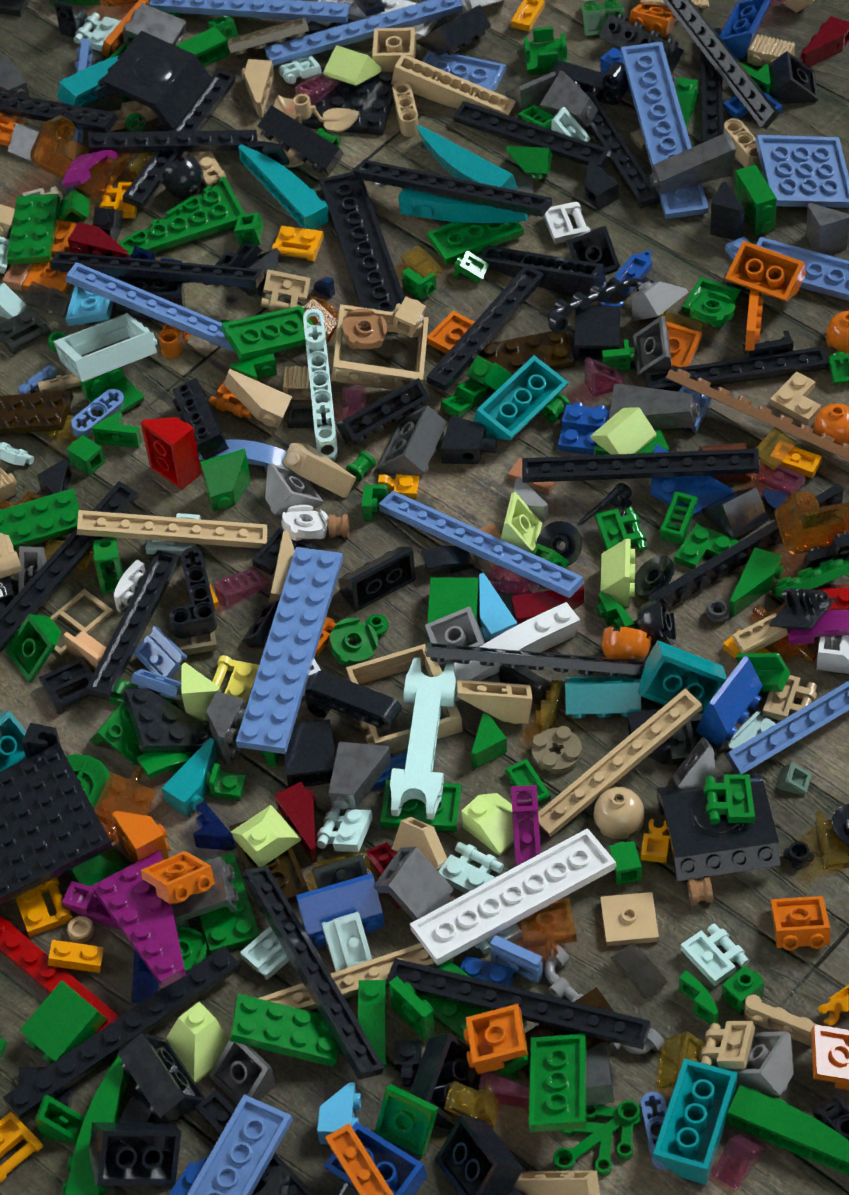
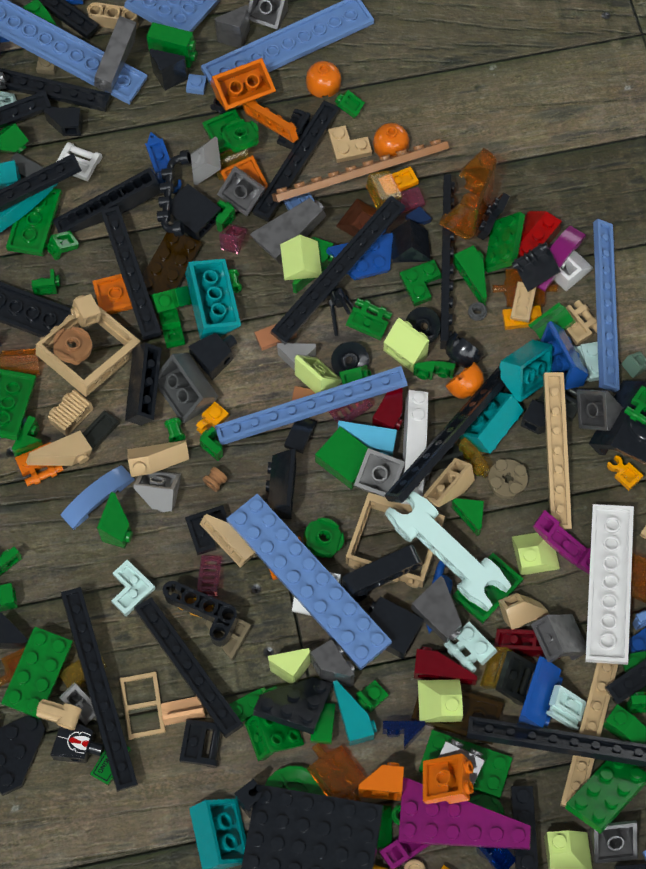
camera: 55 degrees left, 15 degrees up
green slope [5,614,61,682] -> none
tan plate [77,510,267,549] -> none
green torso [93,537,123,594] -> none
white slope [114,559,146,612] -> none
medium blue plate [131,669,182,699] -> none
medium blue plate [133,626,187,679] -> none
red slope [141,417,201,490] -> none
black brick [172,378,229,460] -> none
light yellow plate [212,655,259,708] -> none
light aqua plate [240,926,290,980] -> none
black plate [242,600,279,647] -> none
white plate [281,505,329,541] -> none
light aqua piece [303,309,338,461] -> none
clear pink slope [342,385,367,419] -> none
green plate [365,614,389,637] -> none
clear yellow slope [400,245,443,278] -> none
light aqua plate [438,842,504,893] -> none
green tile [505,759,551,806] -> none
blue plate [558,402,610,455] -> none
black slope [566,226,620,273] -> none
tan cylinder [594,787,644,839] -> none
green brick [609,841,642,886] -> none
green slope [660,491,698,545] -> none

